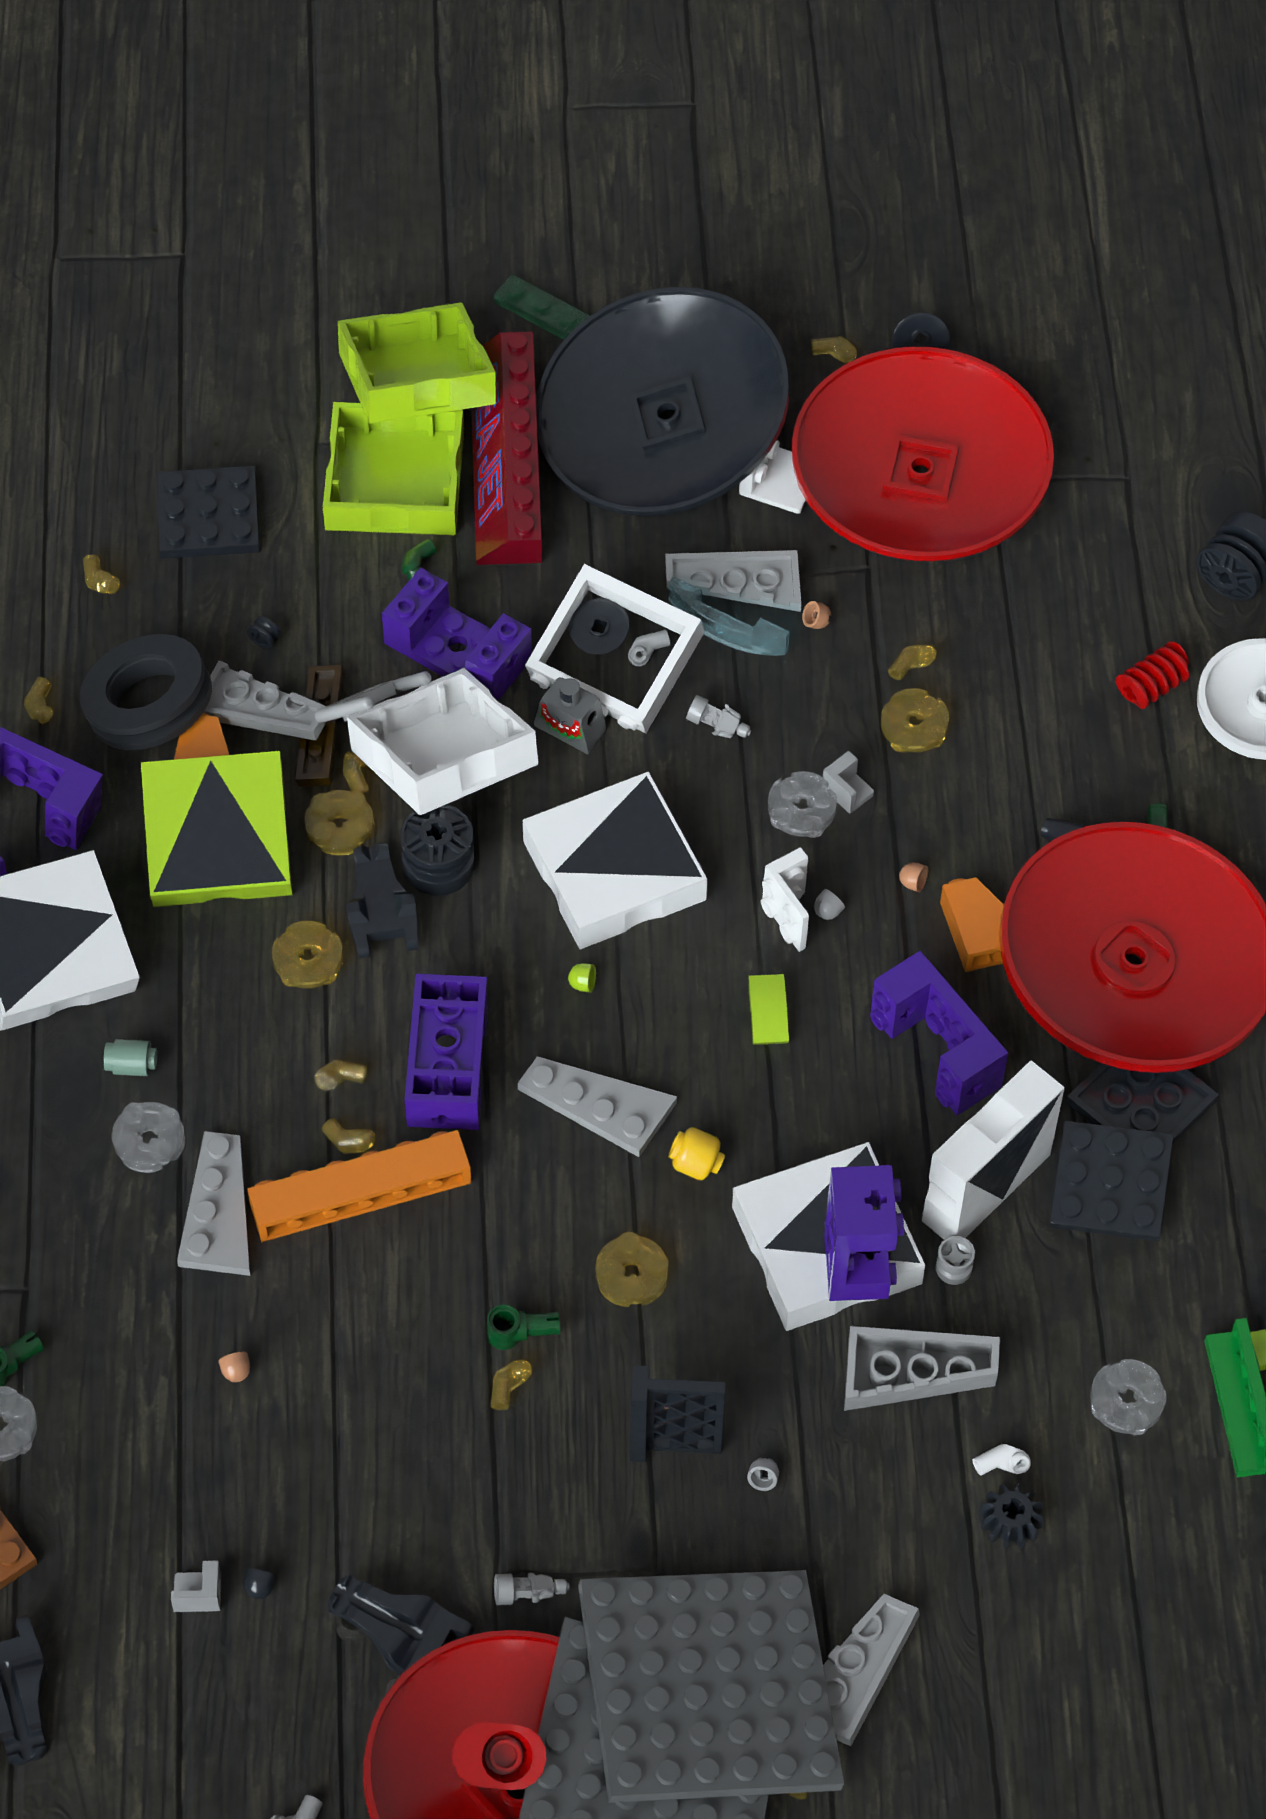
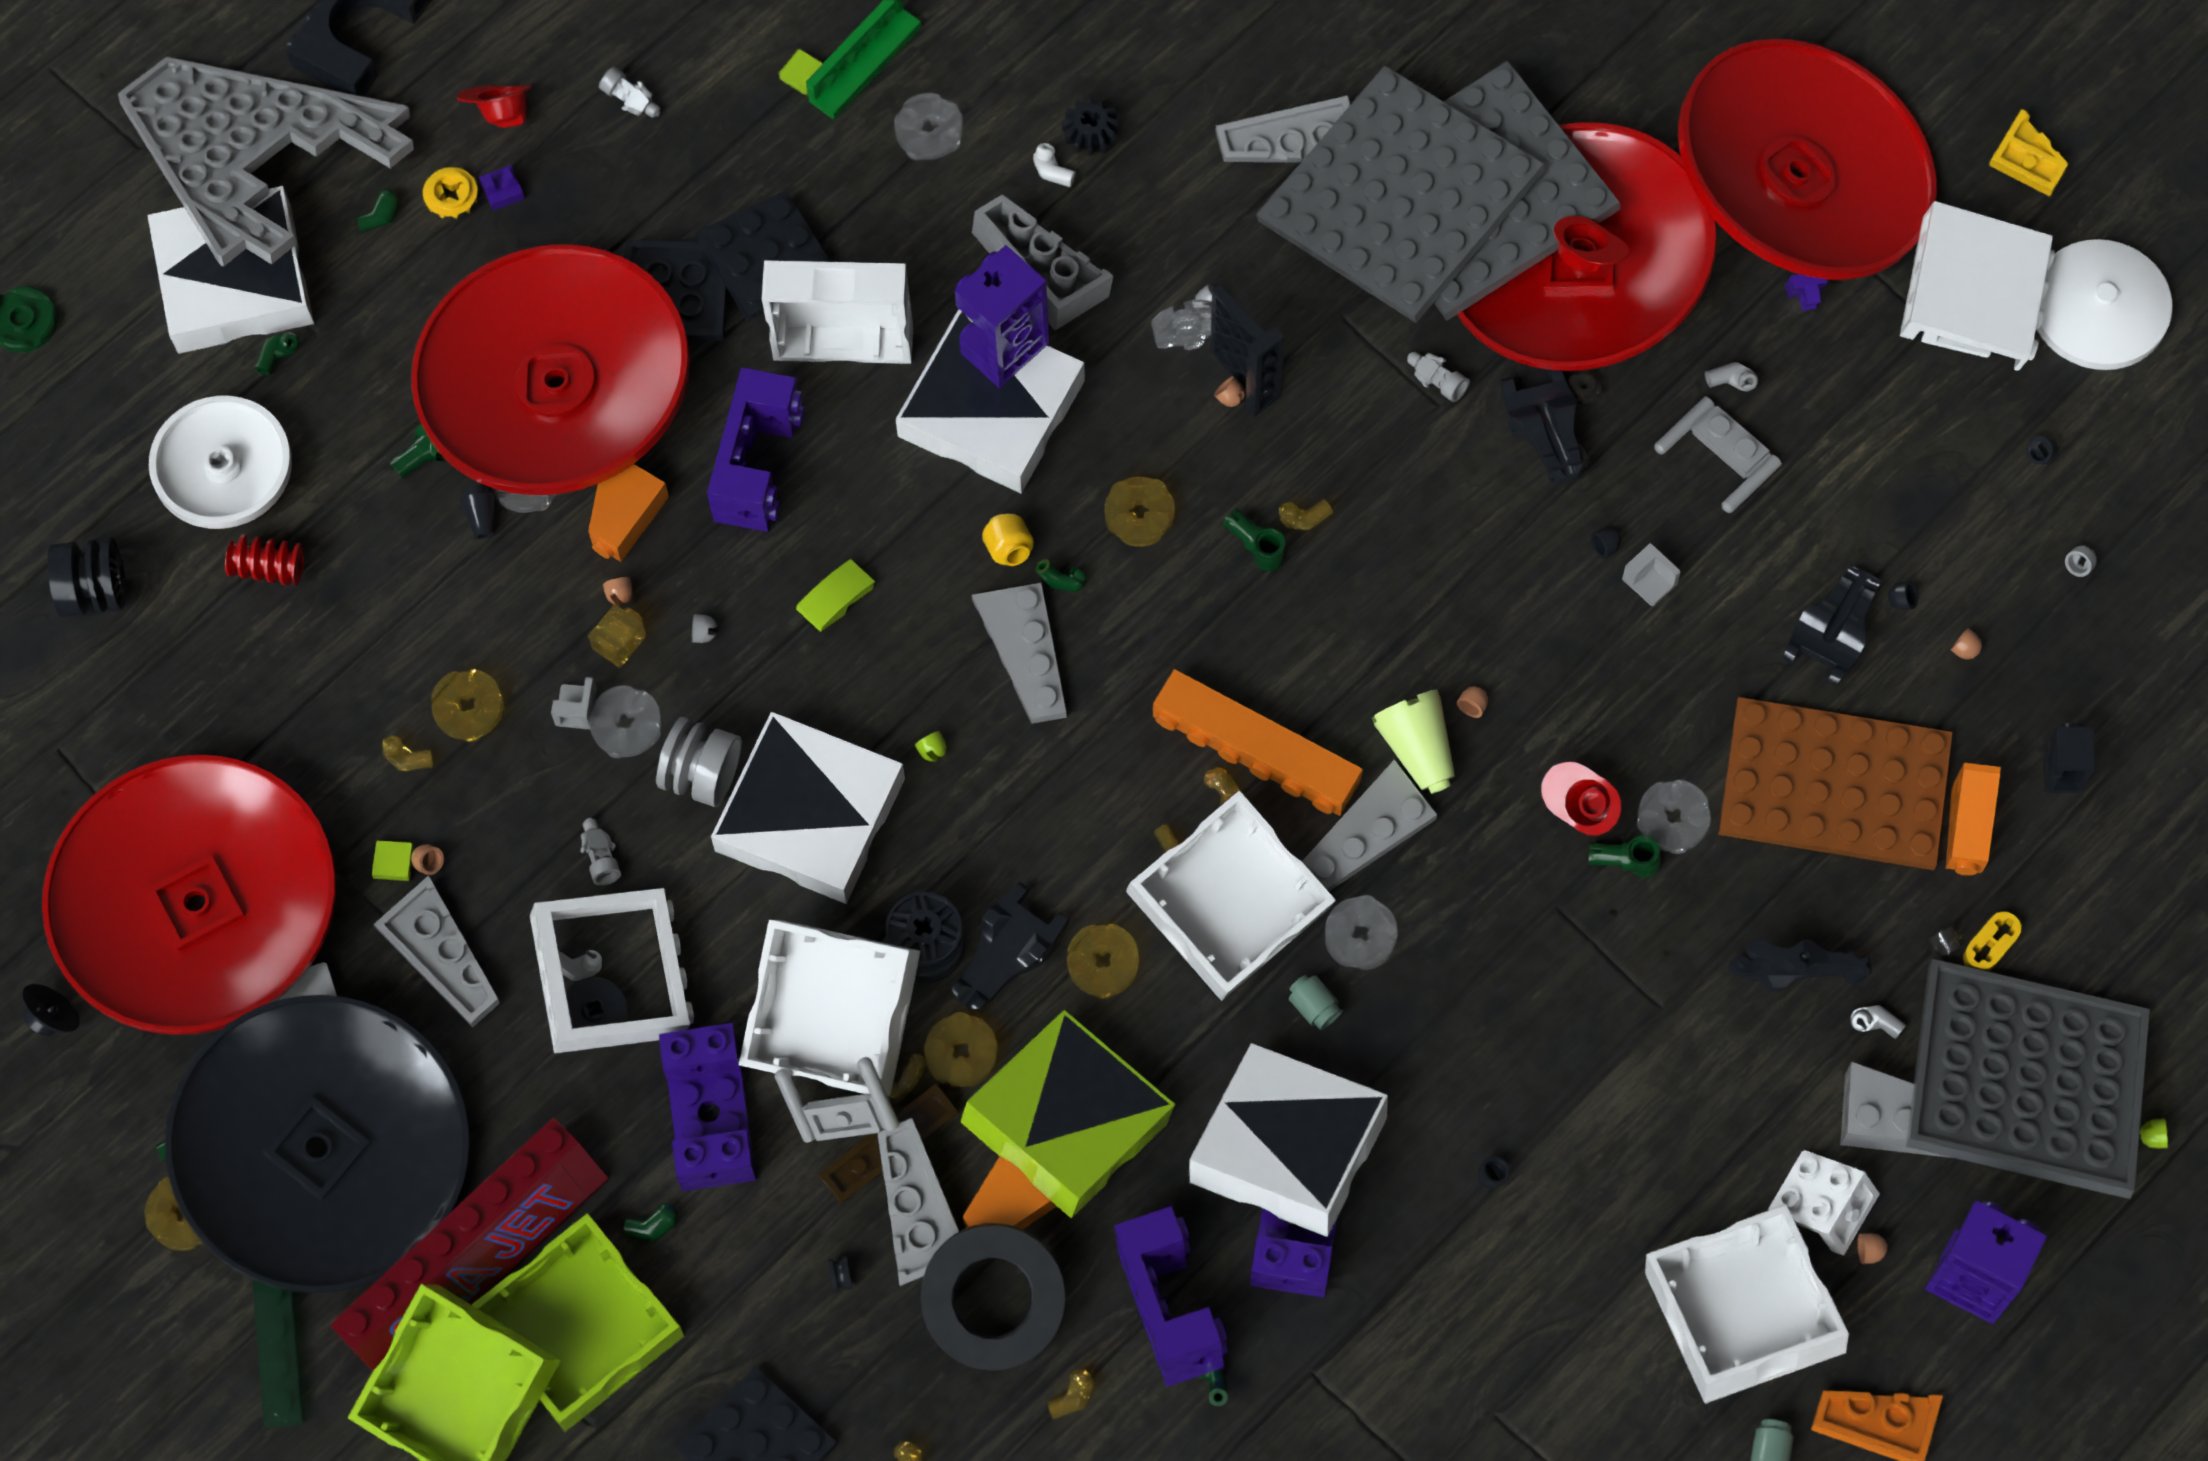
camera: 130 degrees left, 10 degrees up
dark purple plate [405,974,488,1130] -> none
dark grey torso [534,677,606,754] -> none
clear light blue slope [669,576,790,656] -> none
white bracket [761,847,809,952] -> none
clear yellow arm [811,336,857,363] -> none
light grey wheel [936,1236,975,1285] -> none
none -> lime tile [372,841,414,881]
none -> clear yellow brick [588,604,646,668]
none -> light grey wheel [656,717,742,807]
none -> dark green arm [1035,559,1087,593]
none -> white tile [1126,791,1336,1001]
none -> clear plate [1151,300,1212,350]
none -> yellowish green cone [1372,690,1455,794]
none -> red piece [1541,762,1622,835]
none -> light grey plate [1654,397,1782,513]

